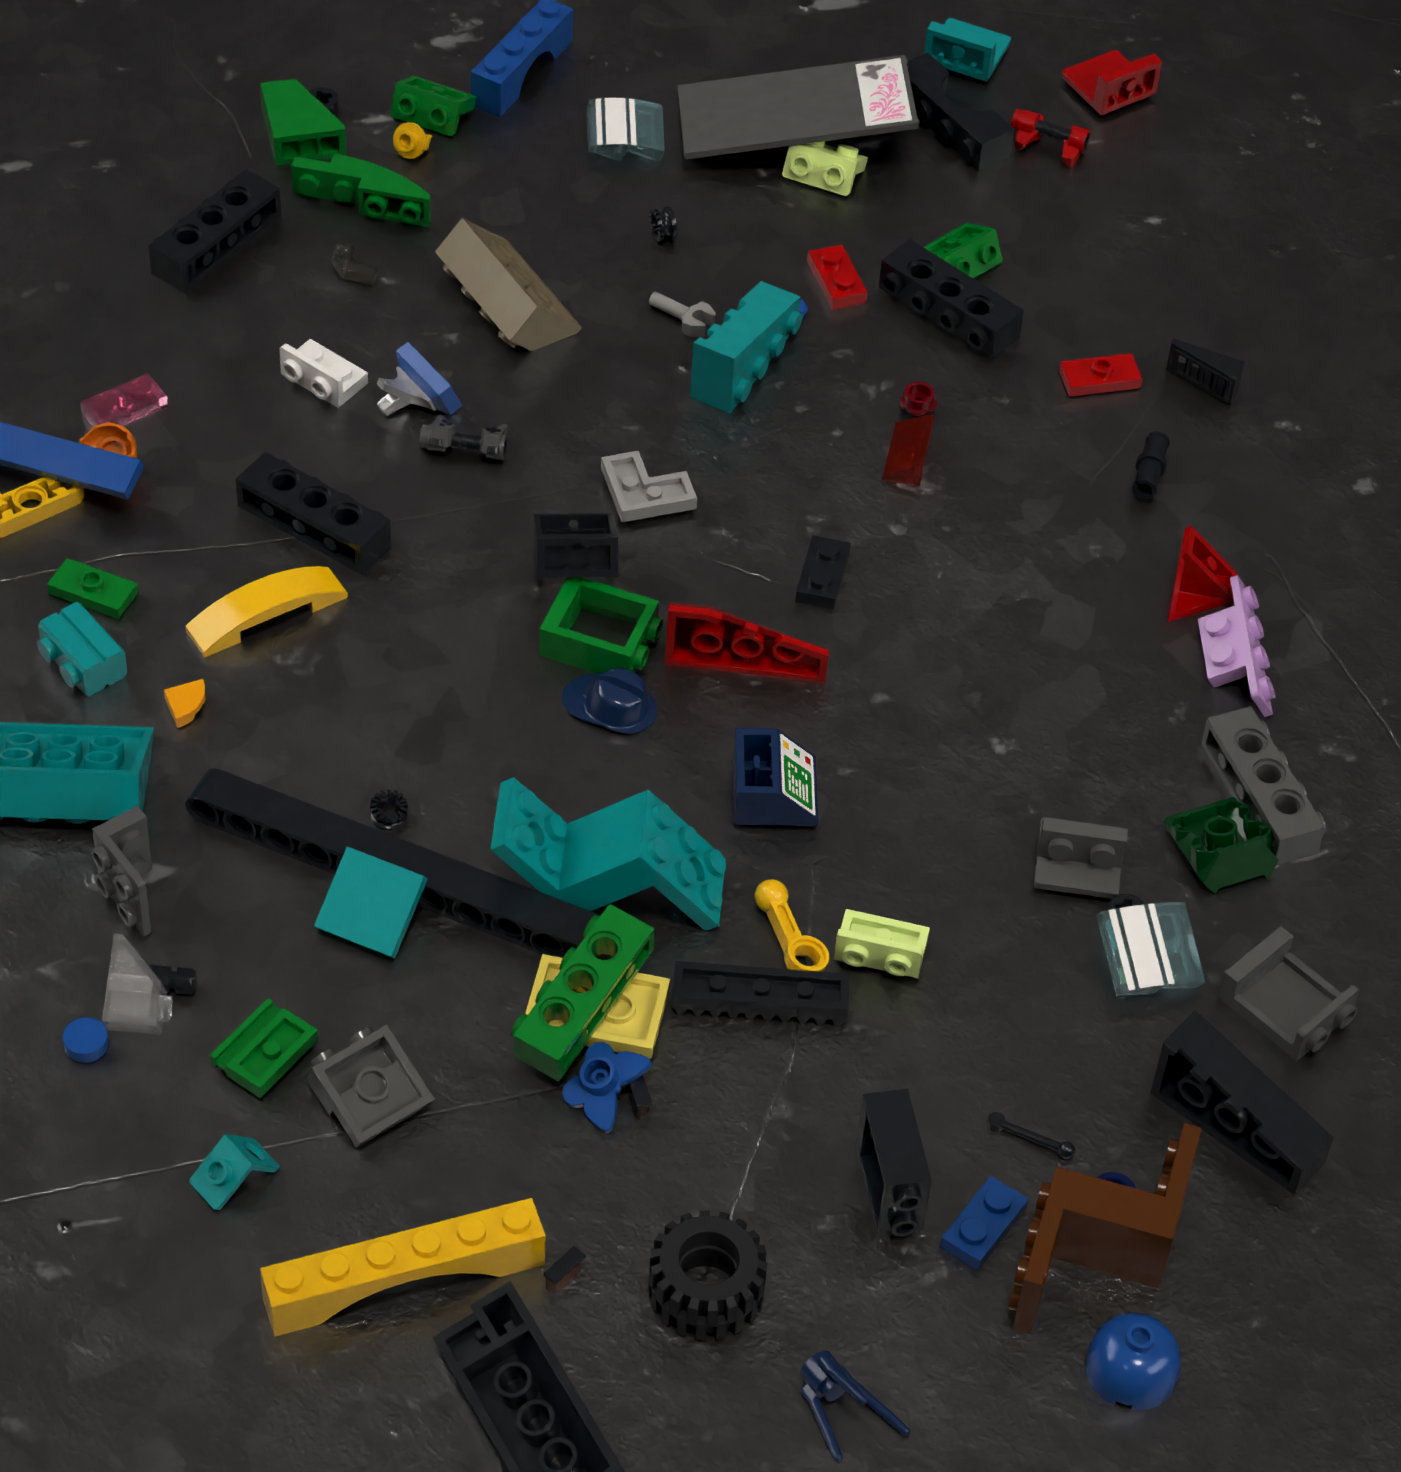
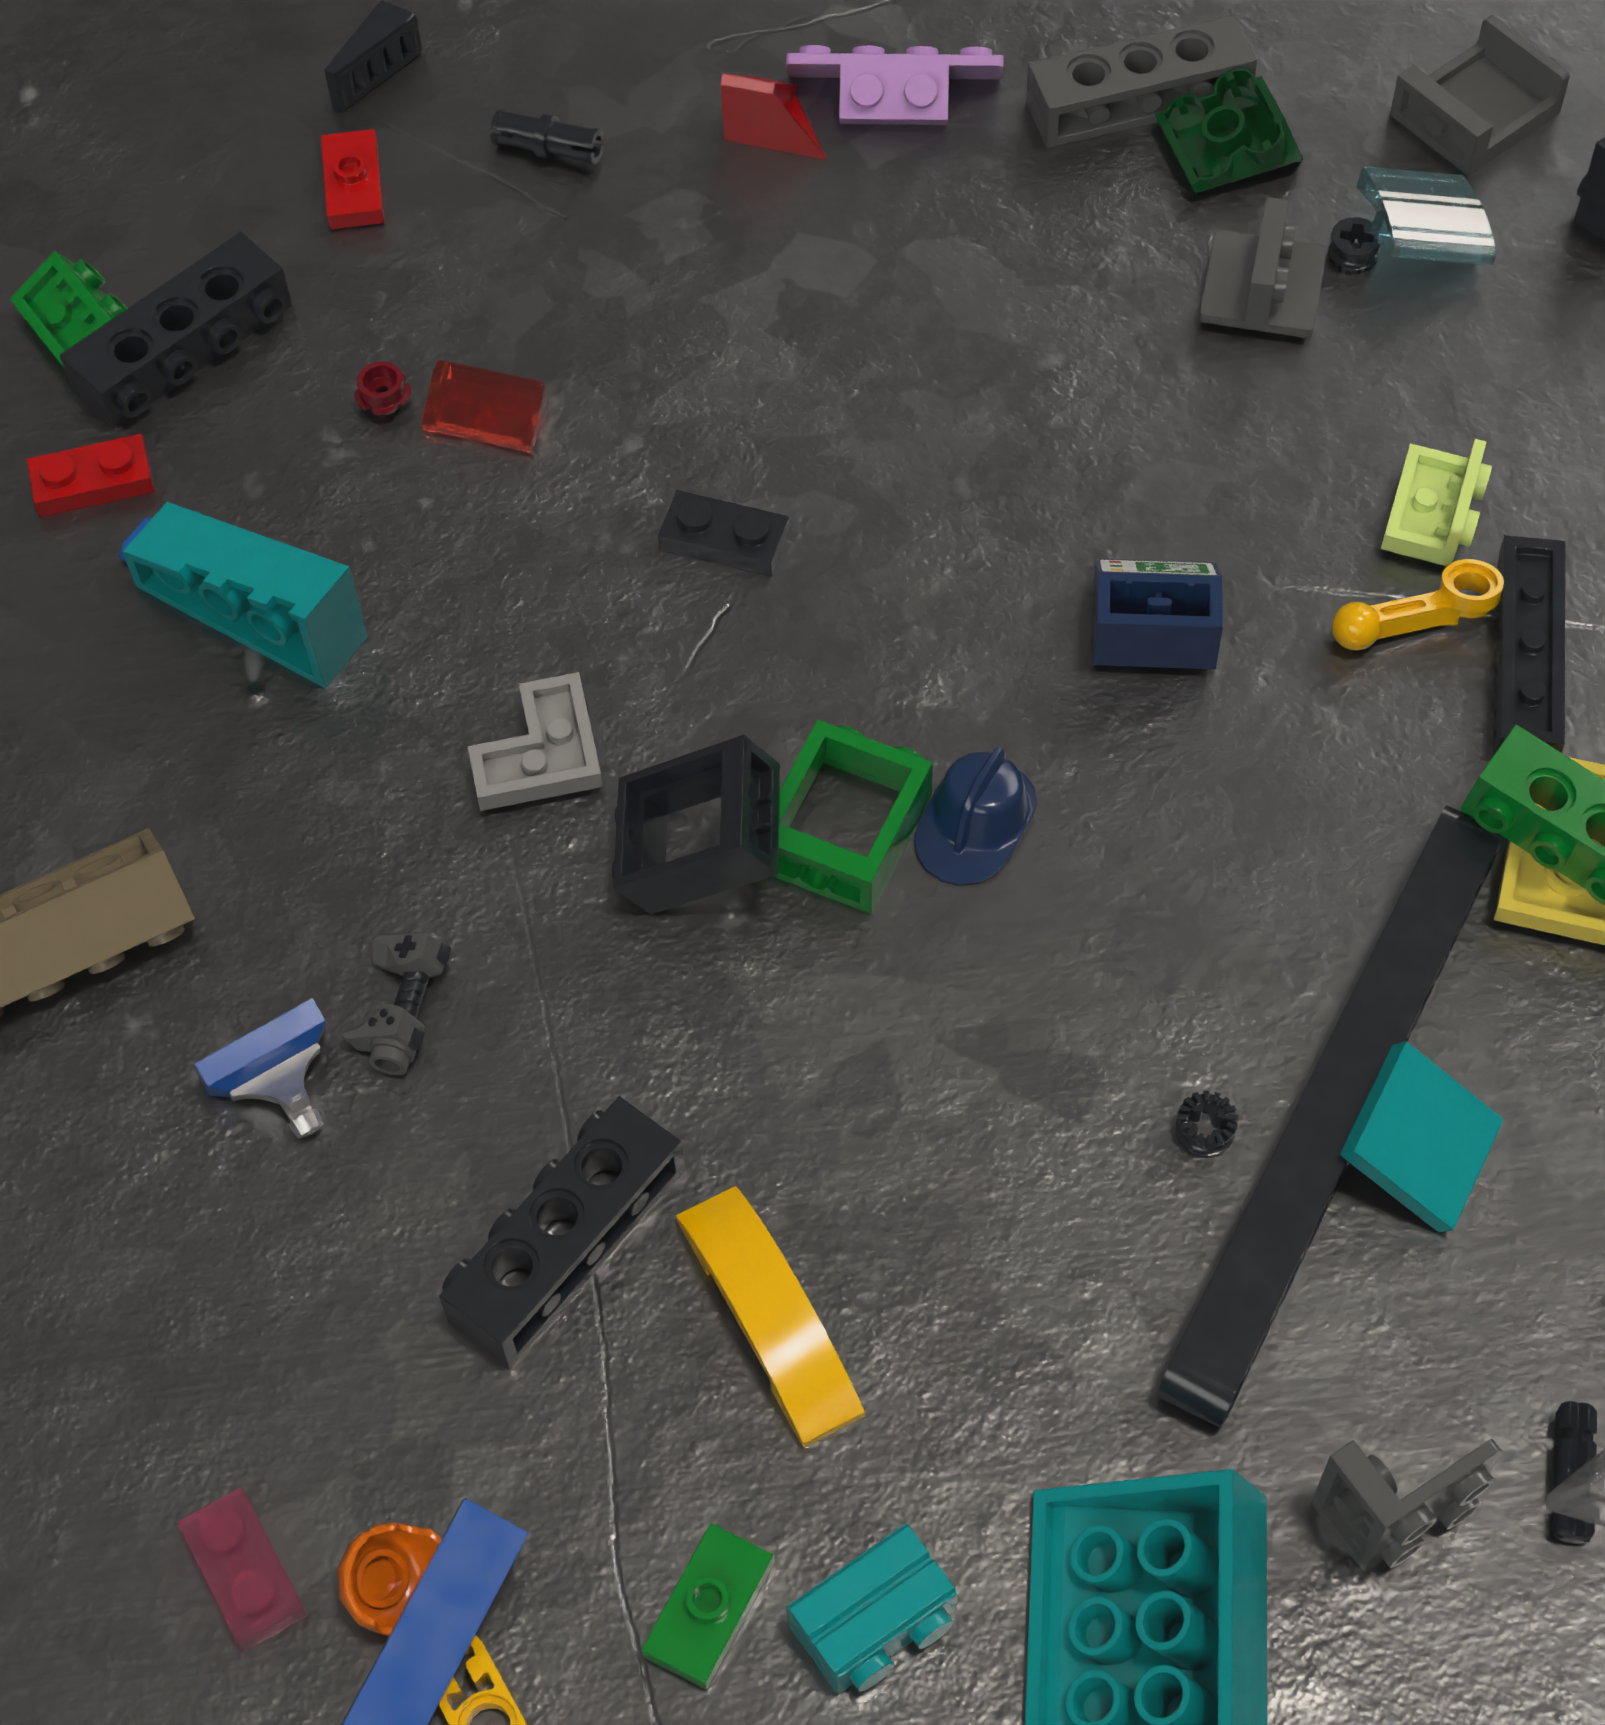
camera: 80 degrees left, 10 degrees up
light orange tile [164,679,206,728] -> none
white bracket [279,339,368,408] -> none
teal bracket [490,777,726,931] -> none
light grey bar [649,291,716,337] -> none
red wedge [665,602,829,683] -> none

